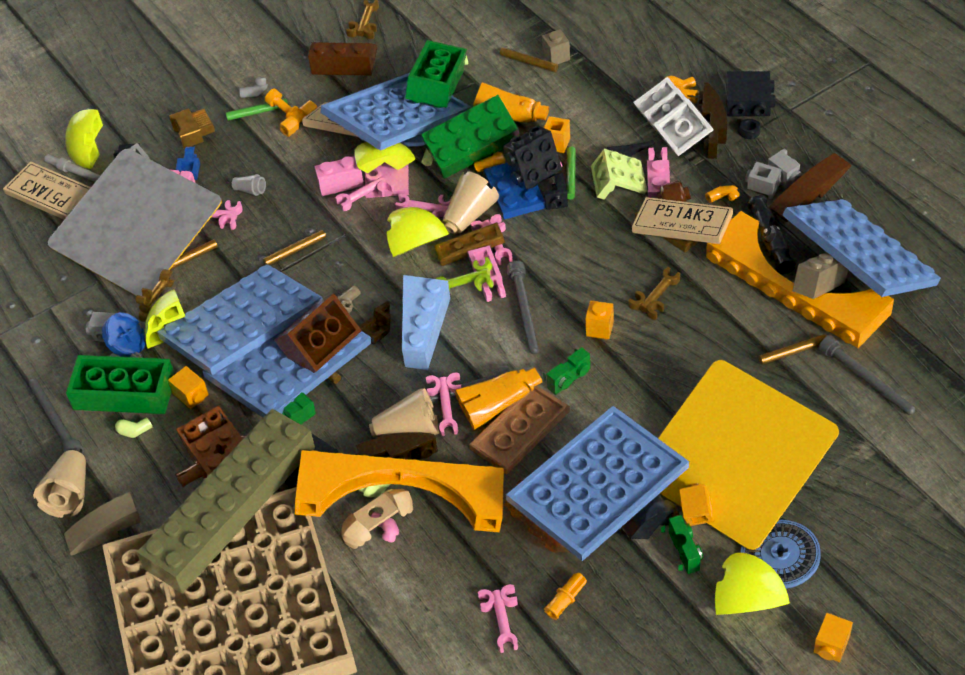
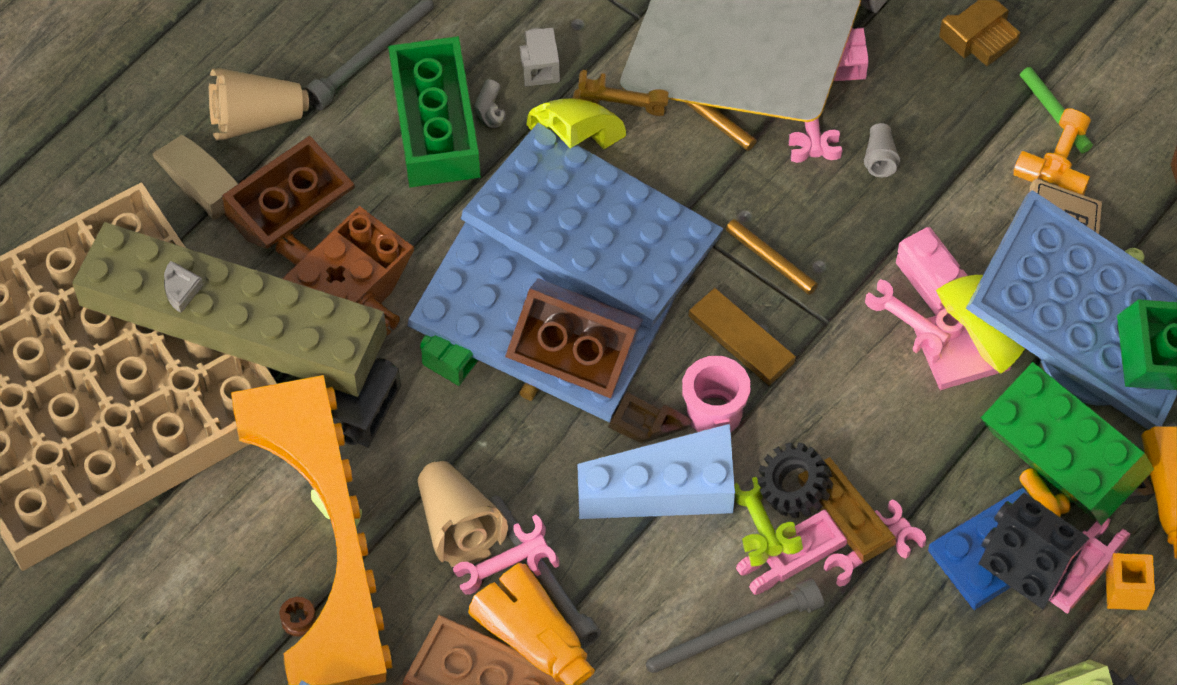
camera: 70 degrees right, 10 degrees up
blue tile [102,312,146,357] -> none
yellowish green arm [115,417,153,438] -> none
light orange brick [168,366,209,409] -> none
blue plate [176,147,200,180] -> none
light grey arm [239,77,268,98] -> none
dark tan arm [338,286,361,313] -> none
tan piece [341,489,413,549] -> none
dark brown slope [355,433,438,460] -> none
bright pink arm [371,512,399,543] -> none
neon yellow brick [387,207,449,257] -> none
bright pink bar [395,194,452,218] -> none
tan cone [442,171,499,234] -> none
black bracket [545,173,568,210] -> none
bright green bar [566,147,576,200] -> none
none -> light grey tile [164,261,203,313]
none -> reddish brown slope [222,135,355,249]
none -> reddish brown bush [279,597,316,637]
none -> bright pink piece [682,356,750,433]
none -> pearl gold tile [689,288,796,386]
none -> black tyre [757,442,833,518]

